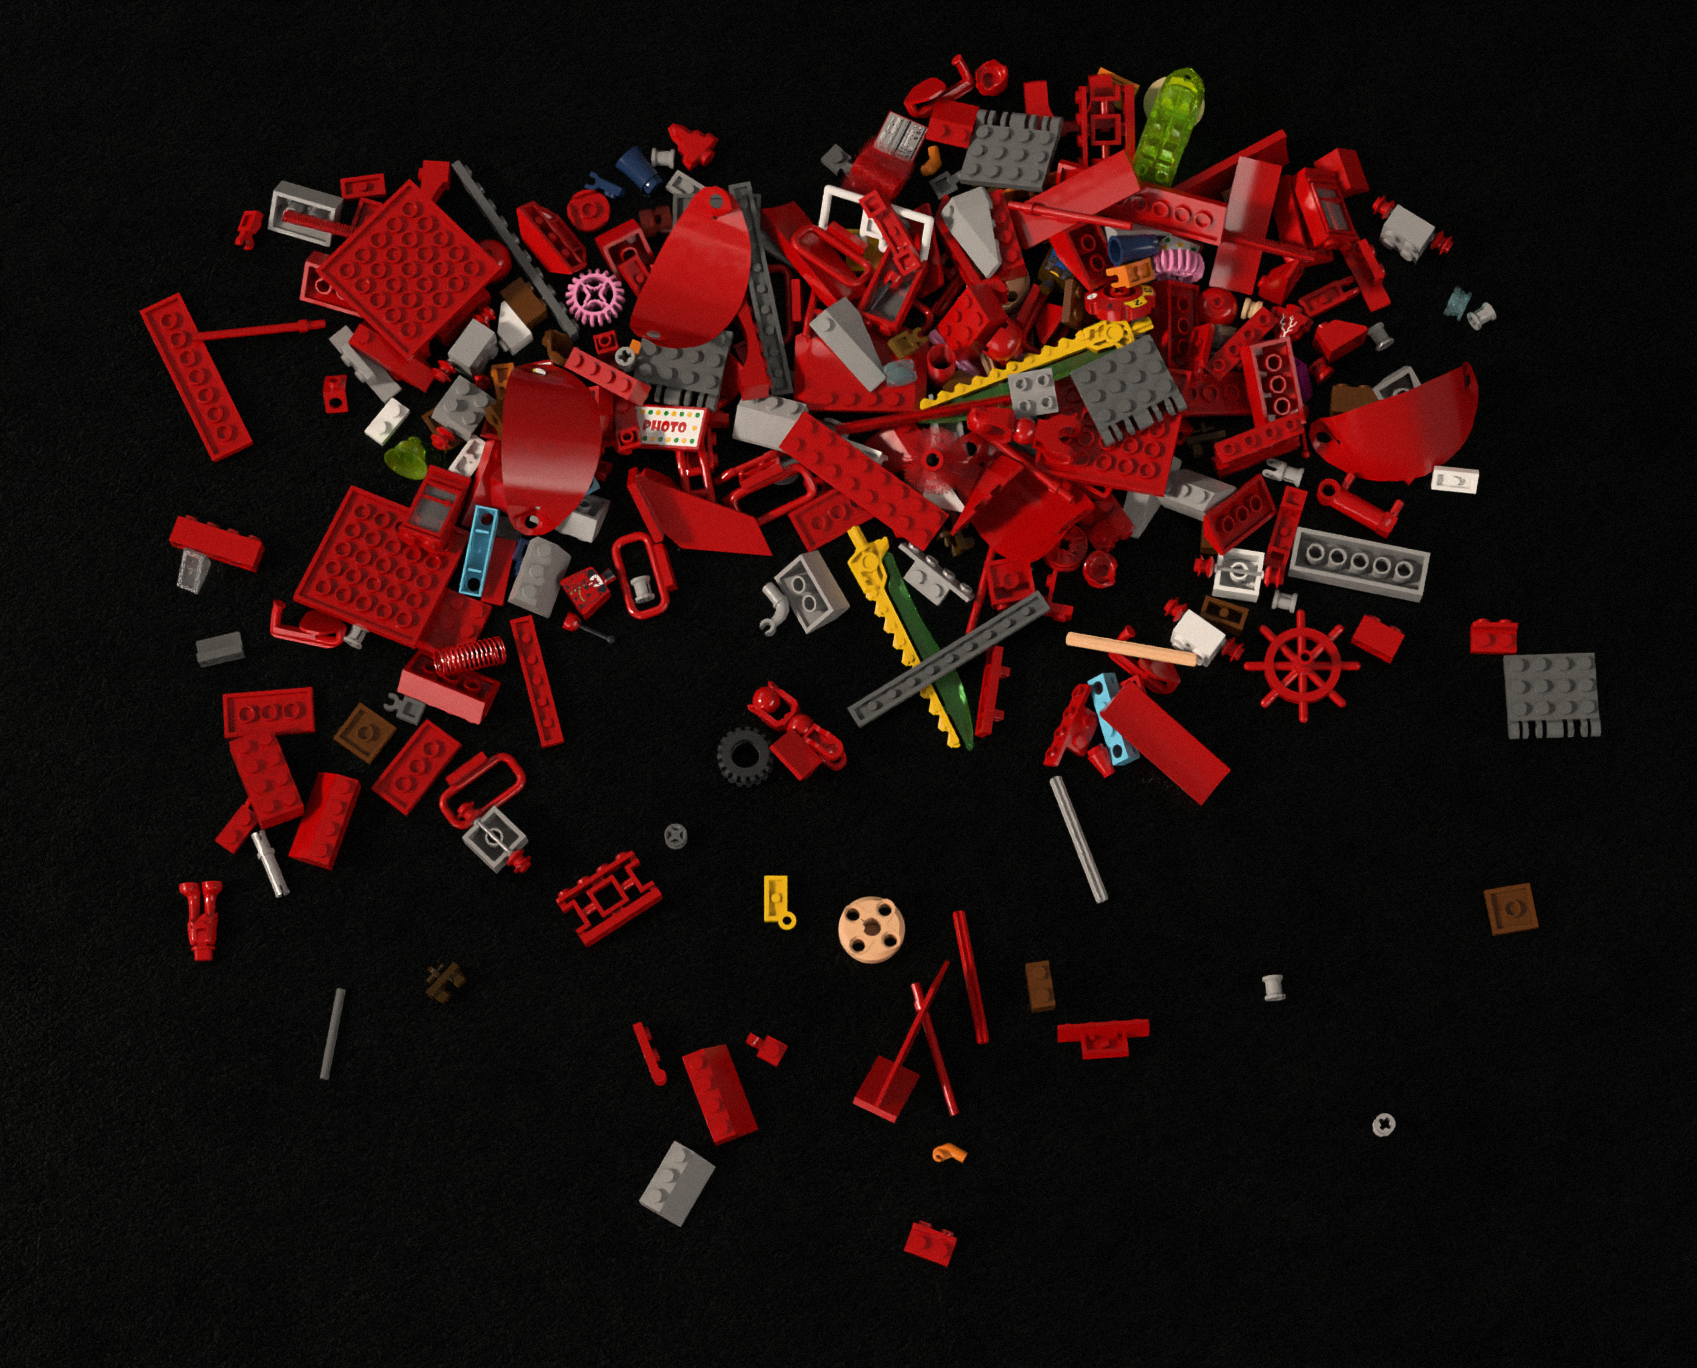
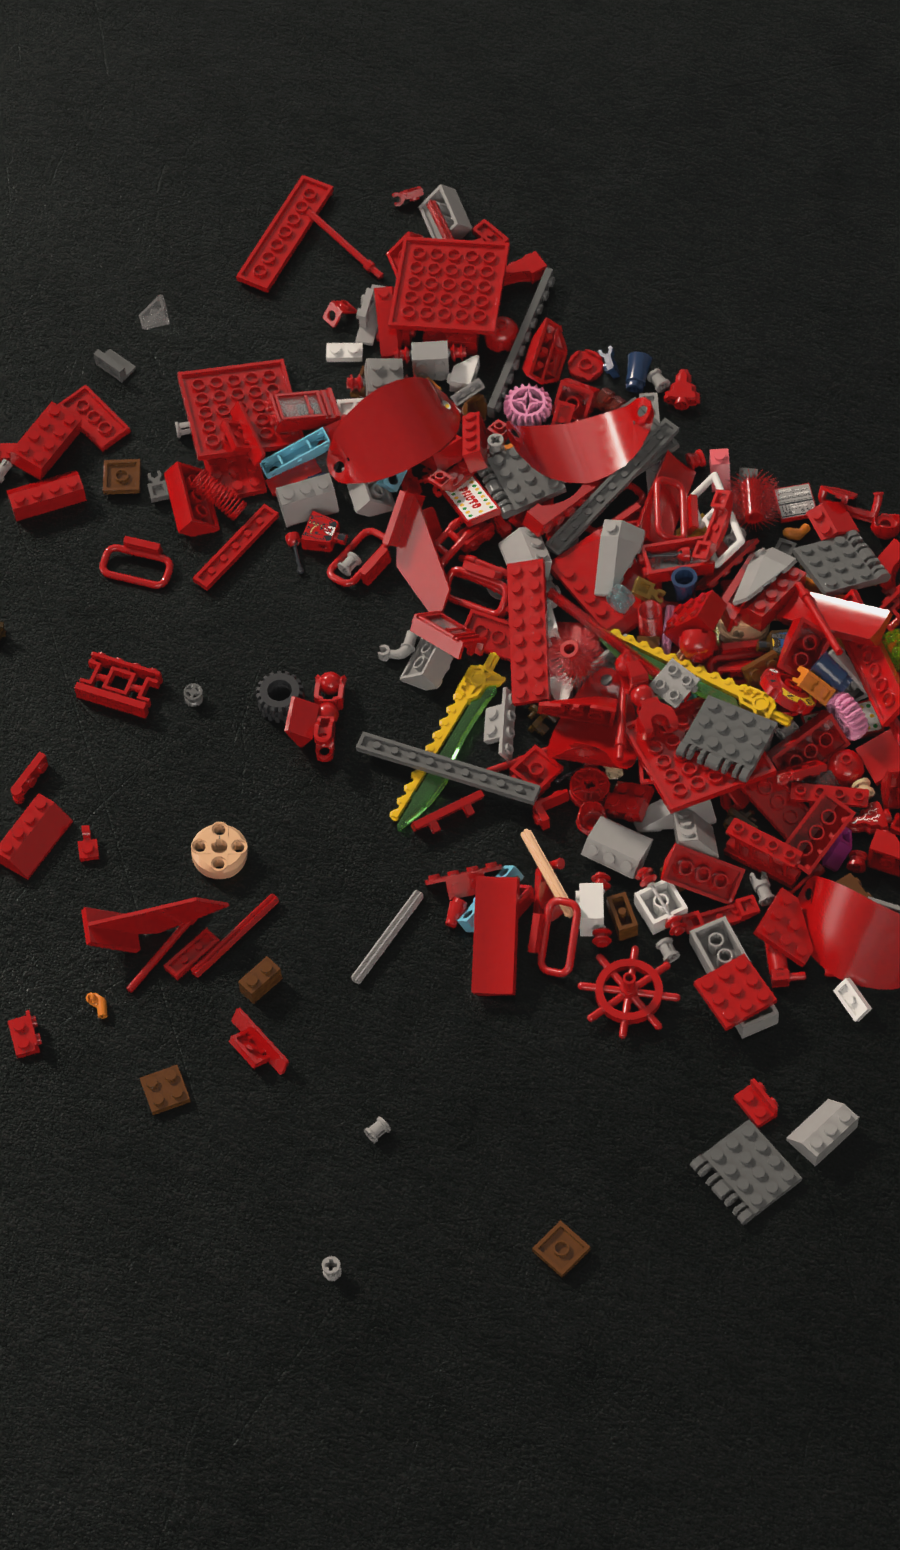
camera: 55 degrees right, 15 degrees down
red brick [169,515,265,573] -> none
red piece [270,599,347,648] -> none
red tile [371,718,462,816] -> none
clear neon green hat [384,437,428,480] -> none
light grey brick [457,801,531,874] -> none
reddish brown brick [499,277,548,330] -> none
yellow hinge [764,876,796,930] -> none
red brick [1350,615,1405,663] -> none
none -> reddish brown plate [140,1065,191,1115]
none -> red tile [163,928,220,981]
none -> red bracket [221,401,265,466]
none -> red door [410,610,487,659]
none -> light grey piece [450,378,485,406]
none -> red bar [527,897,581,977]
none -> light grey slope [581,816,653,879]
none -> dark blue plant [671,567,697,604]
none -> red wheel [685,449,706,470]
none -> red plate [694,953,777,1031]
none -> coral slope [709,449,731,492]
none -> red plate [753,888,814,967]
none -> light grey slope [786,1099,859,1167]

